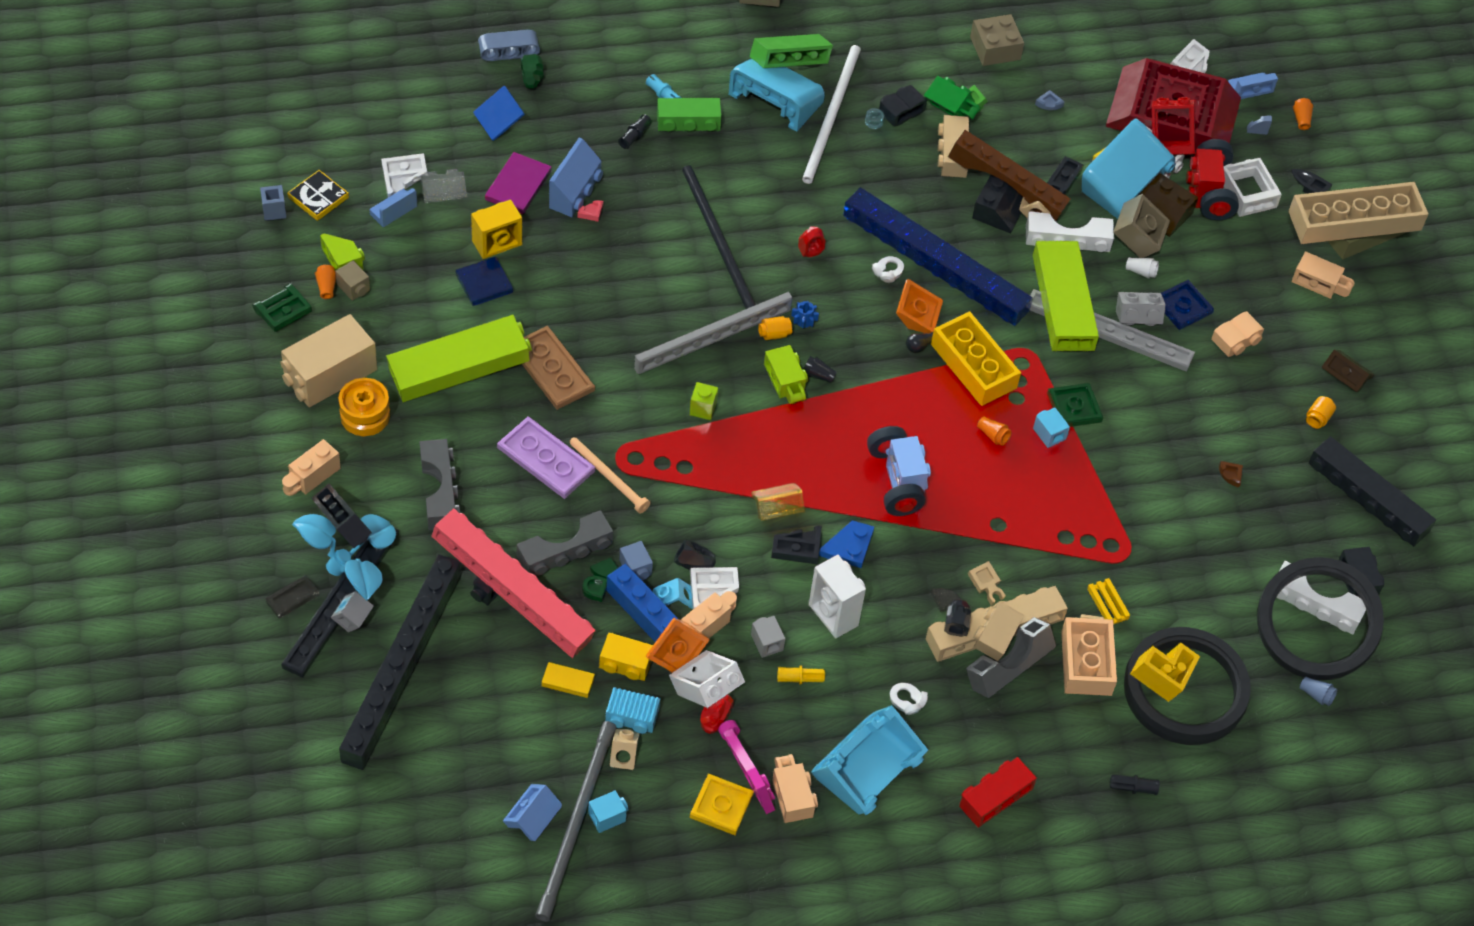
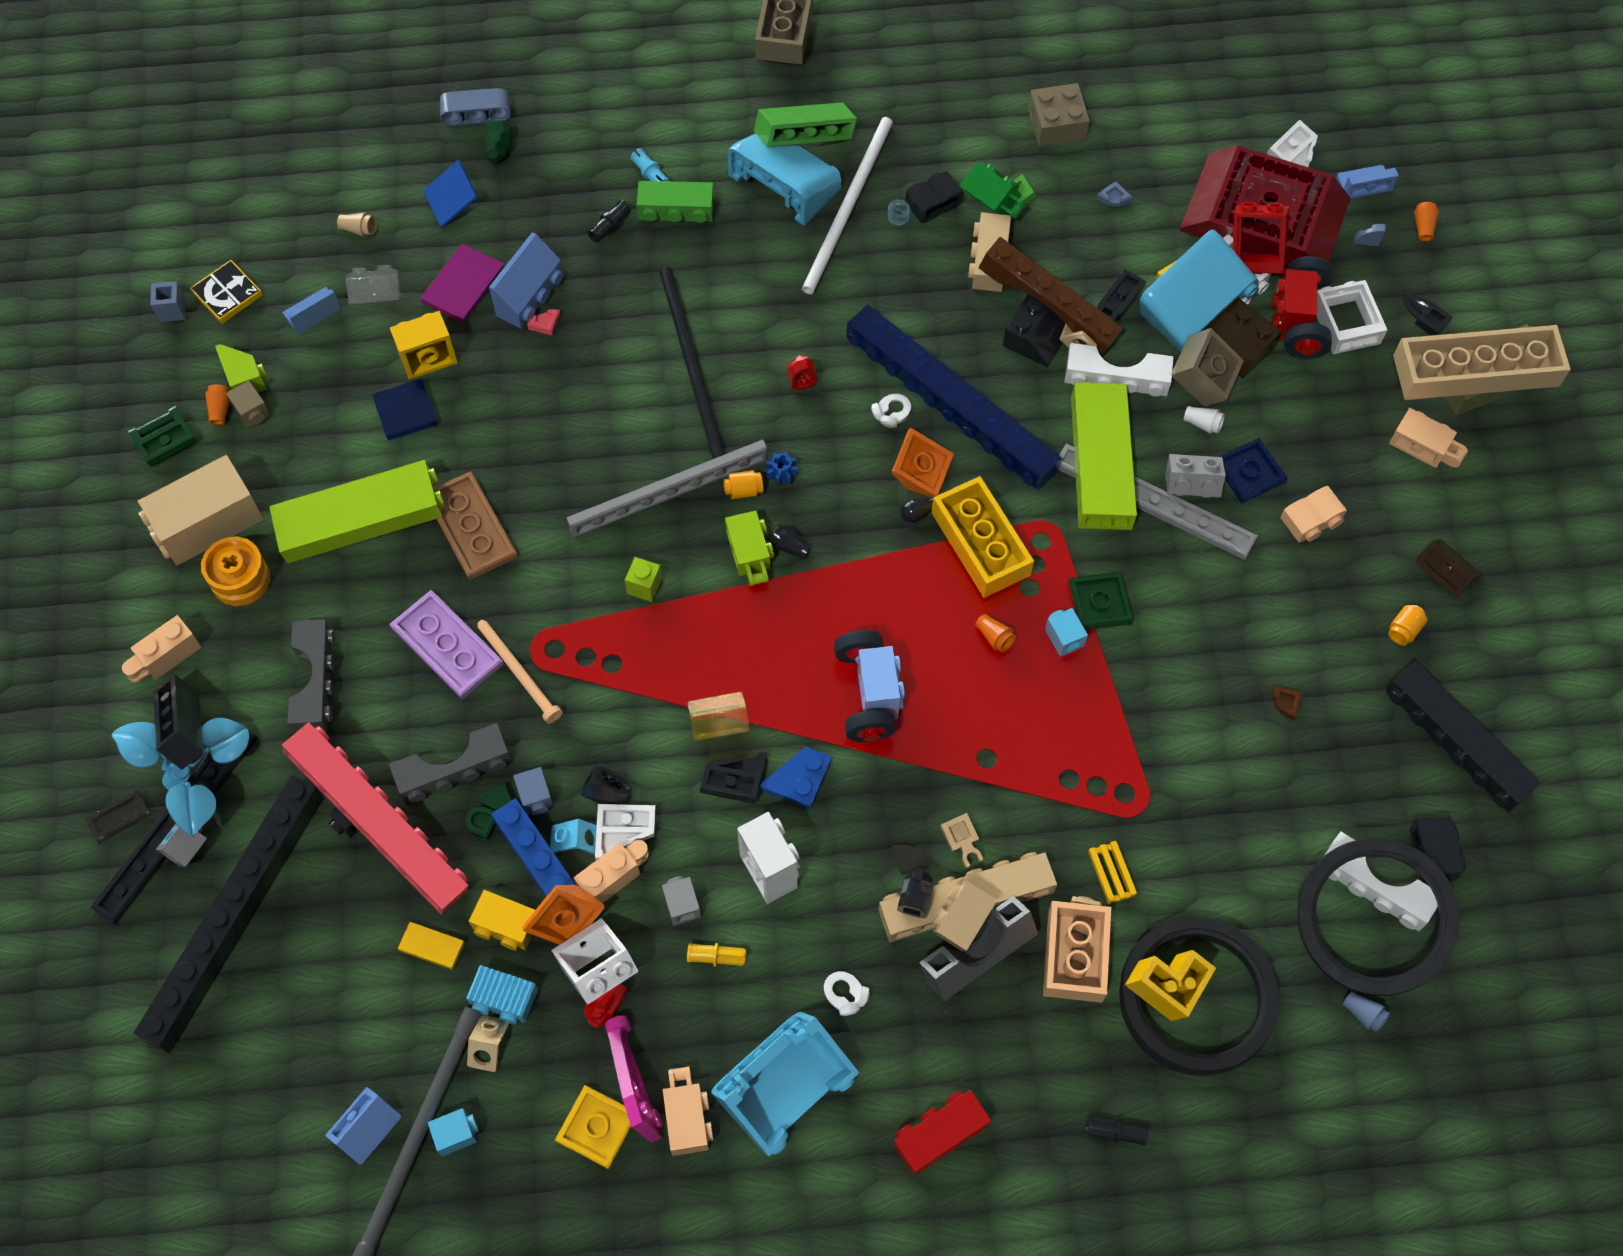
camera: 10 degrees right, 10 degrees up
white wing [381,153,427,198] -> none
none -> tan cone [337,212,377,237]

